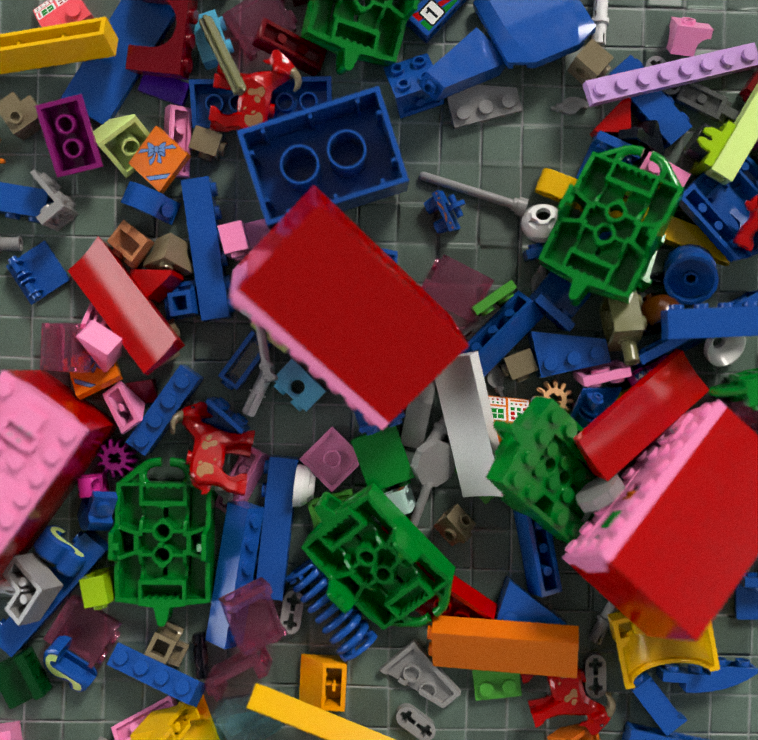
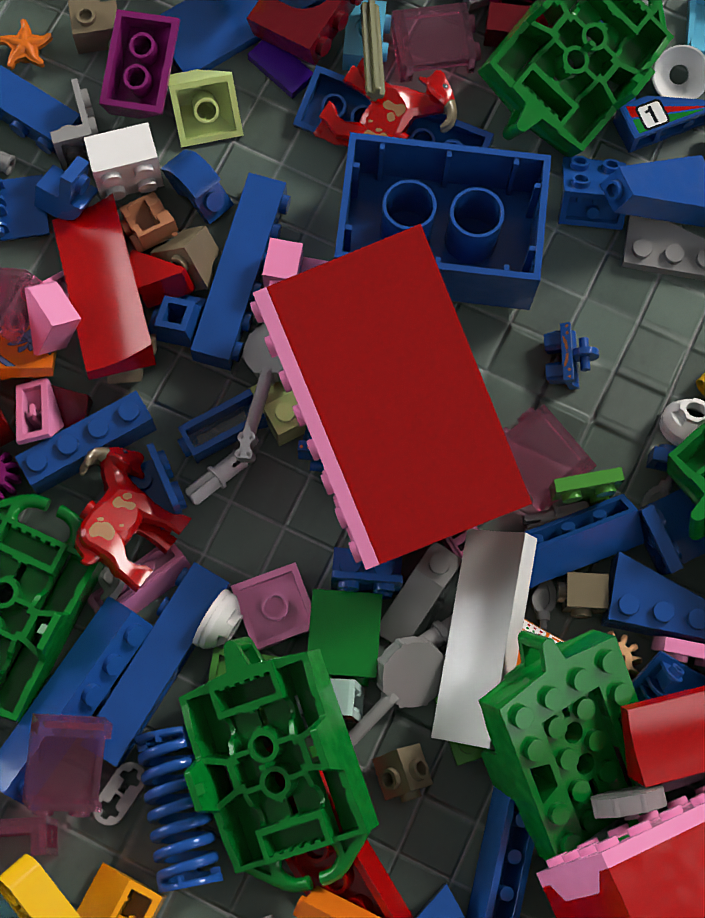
camera: 20 degrees right, 15 degrees down
orange tile [129,126,191,194] -> none
bright pink slope [164,104,192,178] -> none
dark tan brick [188,125,228,162] -> none
dark red slope [252,18,327,76] -> none
medium azure brick [274,359,327,412] -> none
light grey piece [419,171,529,217] -> none
none -> blue brick [34,156,98,220]
none -> white brick [84,122,164,201]

